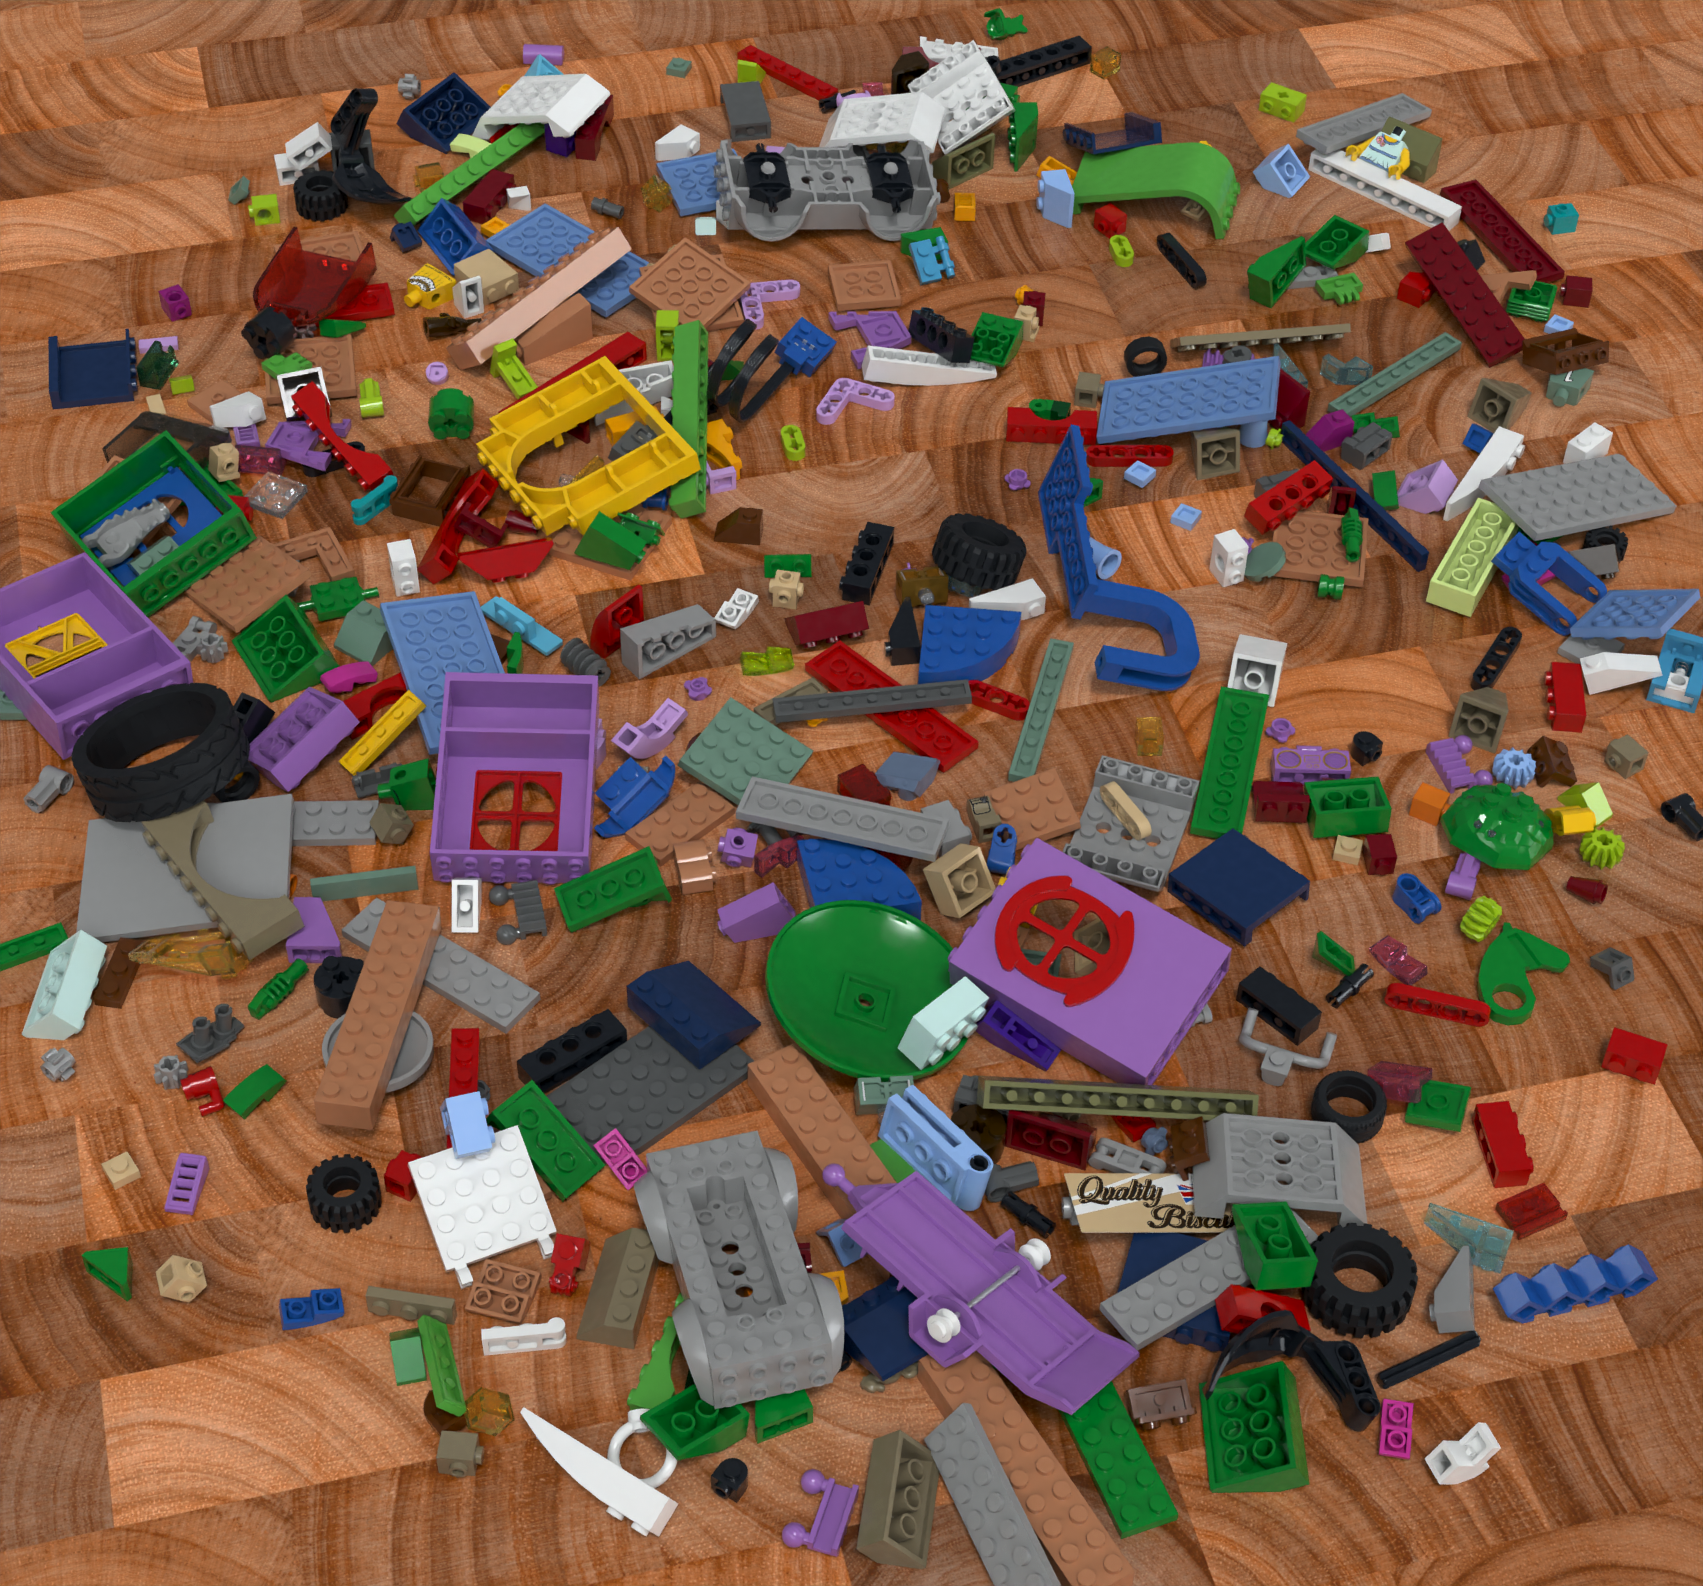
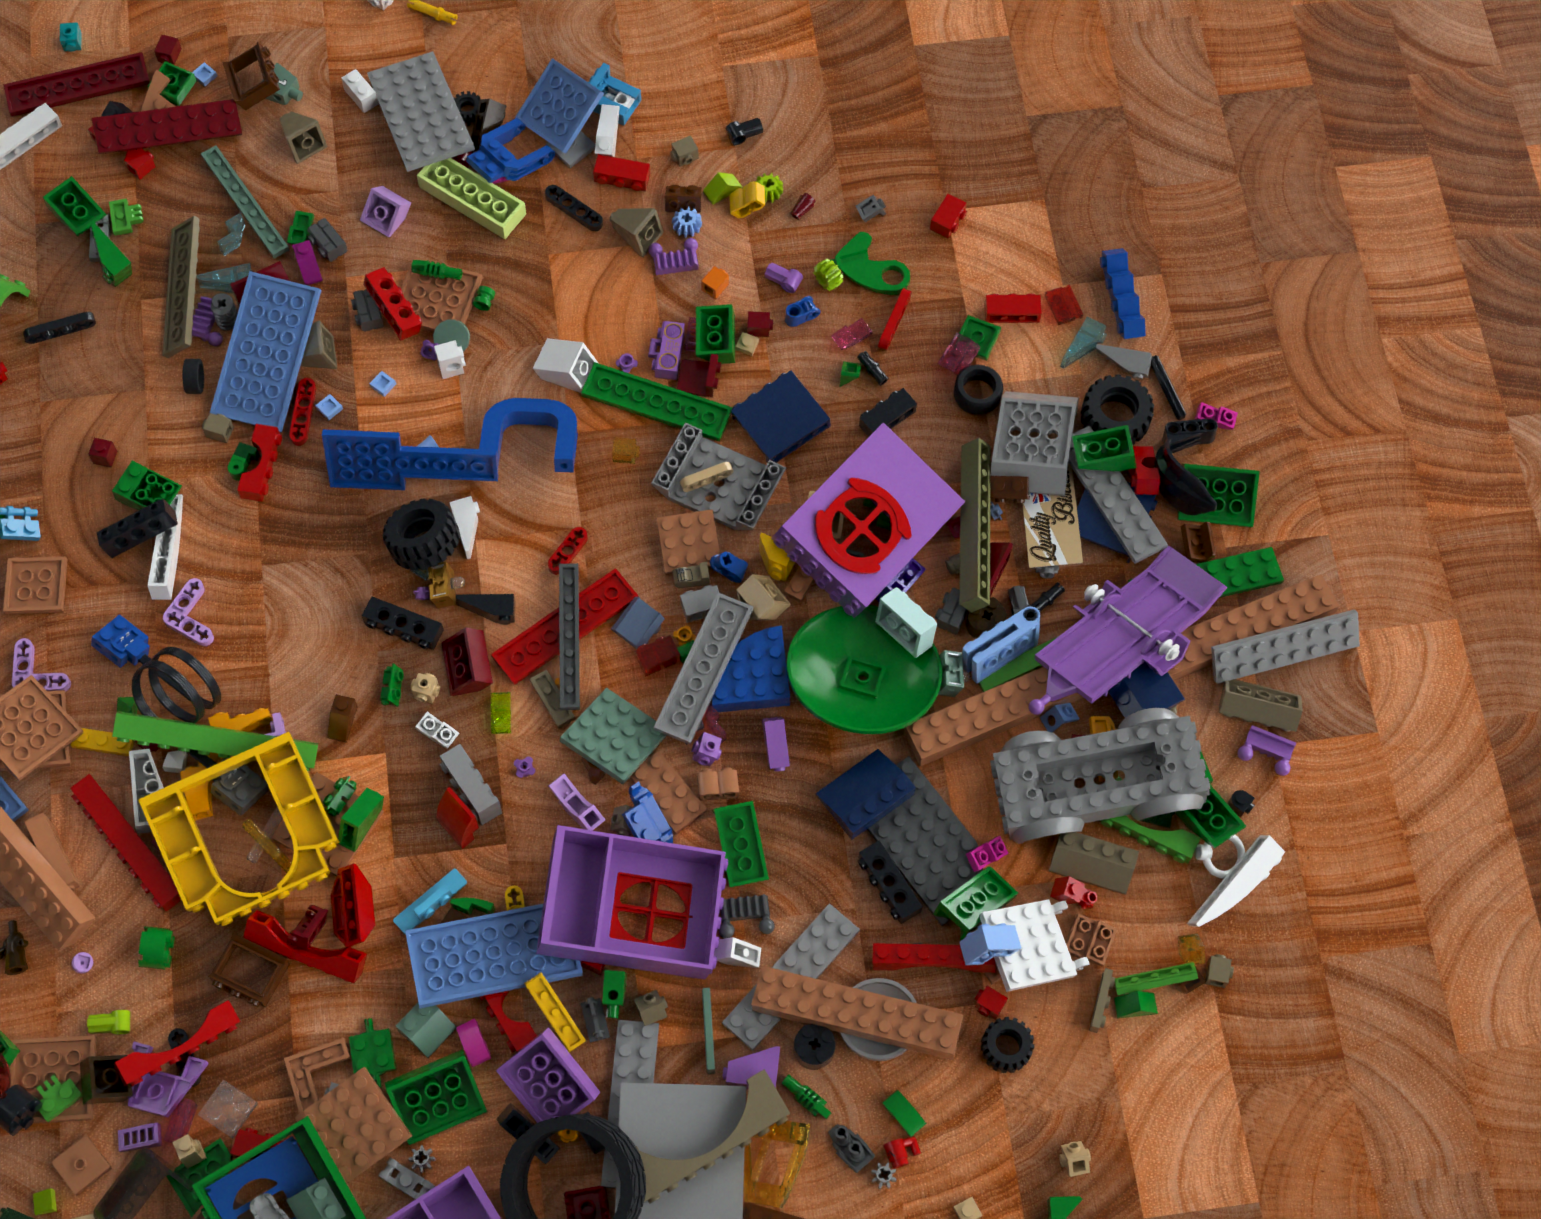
camera: 85 degrees left, 20 degrees up
medium lavender slope [164,1153,210,1215] -> none
white slope [209,391,266,428] -> none
blue slope [279,1288,344,1330] -> none
teal plate [351,475,398,525] -> none
white brick [387,539,420,597] -> none
white plate [481,1317,567,1356] -> none
lime bracket [490,338,538,399] -> none
dark red cone [505,509,539,535] -> none
dark grey piece [560,638,611,687] -> none
lime brick [656,310,679,361] -> none
lime beam [781,425,805,461] -> none
medium lavender wing [828,311,911,369] -> none
blue brick [918,605,1021,684] -> none
medium lavender plate [1005,469,1031,490] -> none
sand green plate [1008,638,1074,782] -> none
tan brick [1014,305,1039,342] -> none
light orange plate [1015,285,1033,305] -> none
light grey plate [1088,1137,1167,1173] -> none
lime beam [1109,235,1134,267] -> none
light grey piece [1239,1008,1337,1086] -> none
dark blue plate [1281,420,1429,572] -> none
dark red slope [1327,486,1356,515] -> none
black plate [1350,731,1383,767] -> none
white slope [1365,233,1391,253] -> none
green slope [1372,470,1399,511] -> none
white brick [1425,1422,1501,1485] -> none
green rock [1440,783,1554,870] -> none
white slope [1443,426,1525,521] -> none
blue tile [1462,424,1494,453] -> none

